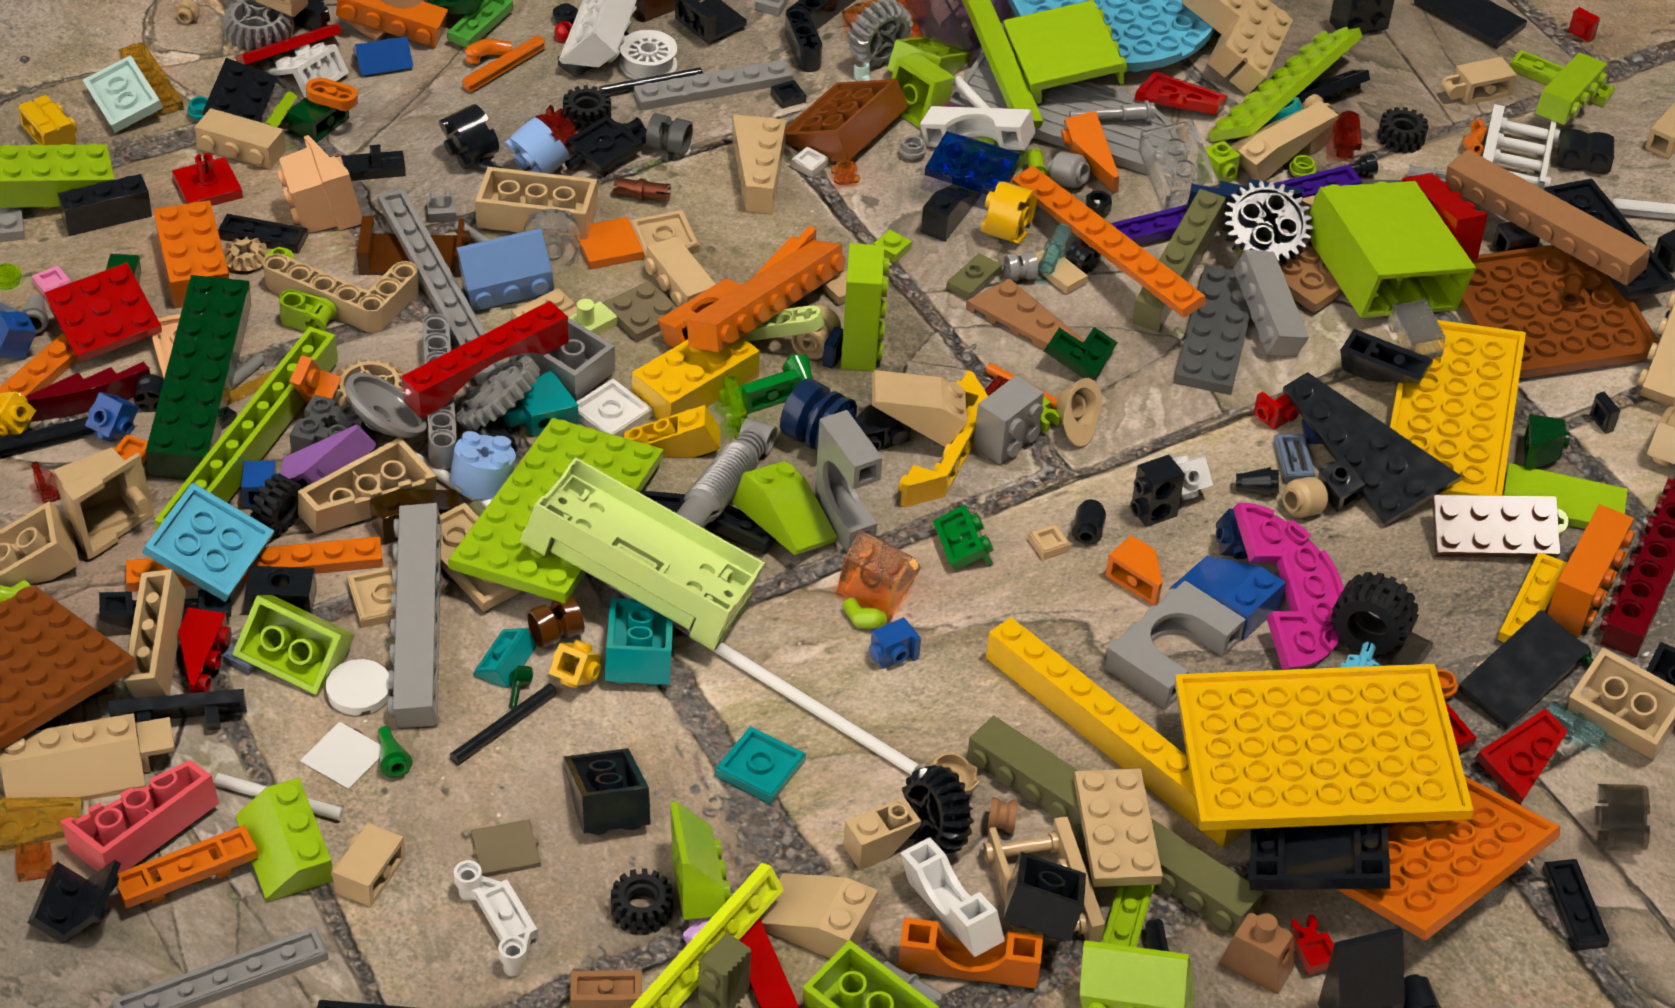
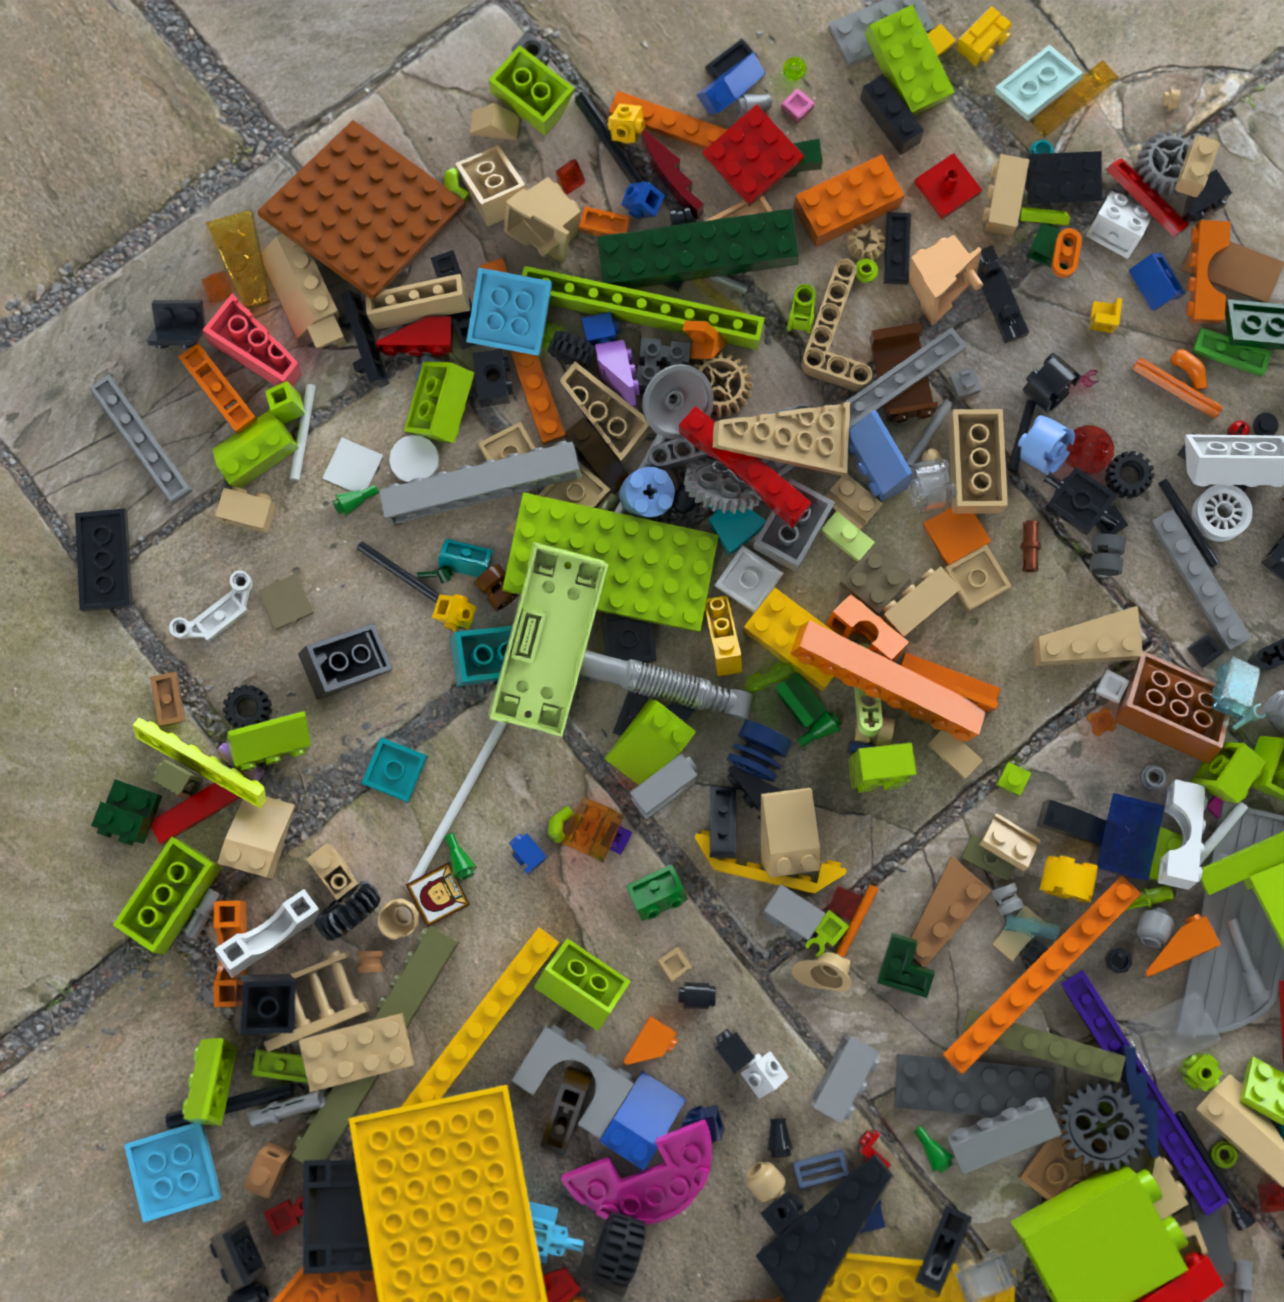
camera: 85 degrees right, 35 degrees up
none -> light grey pin [249,1090,325,1128]
none -> lime brick [265,381,306,424]
none -> sticker [405,862,470,927]
none -> green cone [444,833,477,880]
none -> lime slope [534,938,631,1031]
none -> dark brown slope [540,1066,592,1155]
none -> black tile [709,786,736,859]
none -> tan wing [713,402,850,476]
none -> light grey brick [809,1033,880,1124]
none -> green cone [914,1126,954,1174]
none -> tan plate [979,813,1041,872]
none -> yellow panel [1089,298,1122,334]
none -> clear light blue brick [1211,656,1261,720]

